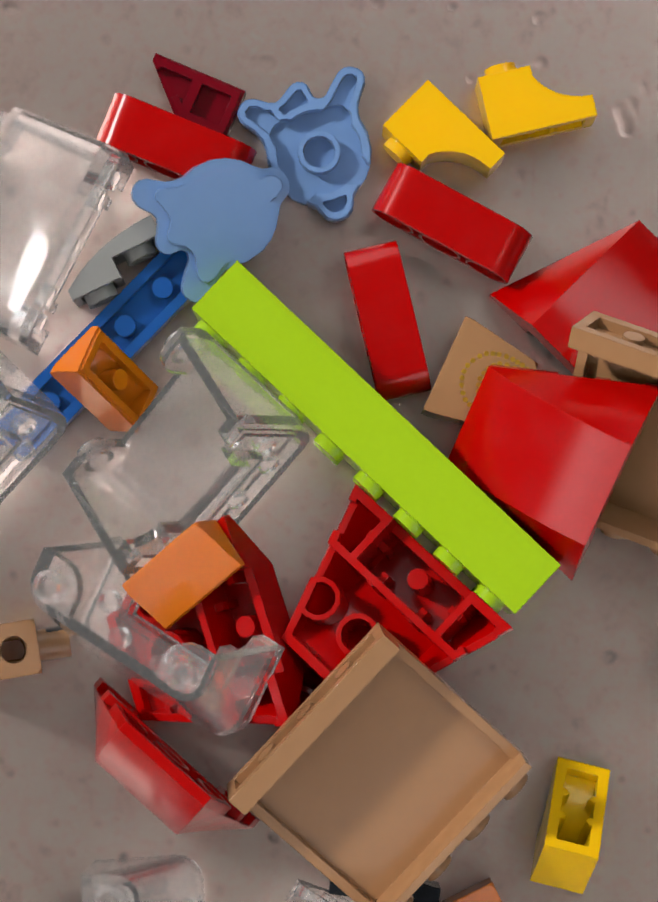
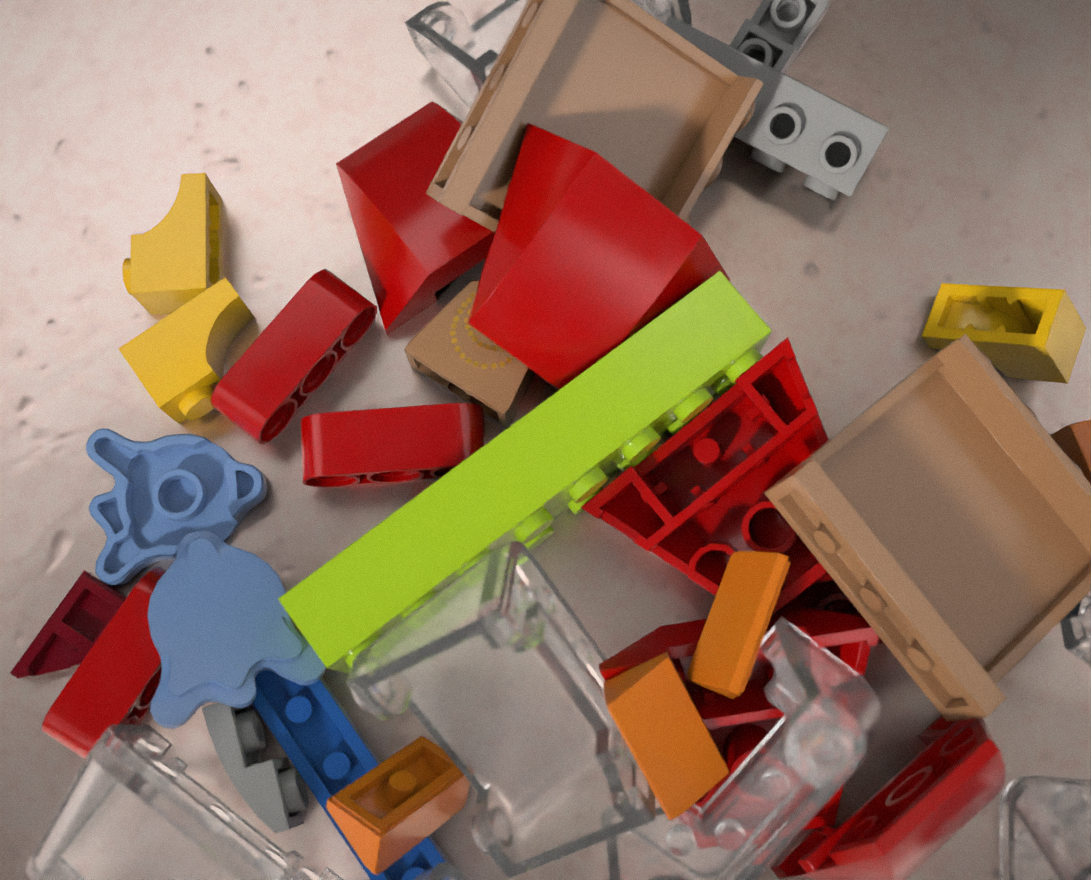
camera: 80 degrees left, 10 degrees down
none -> orange slope [687,551,791,699]

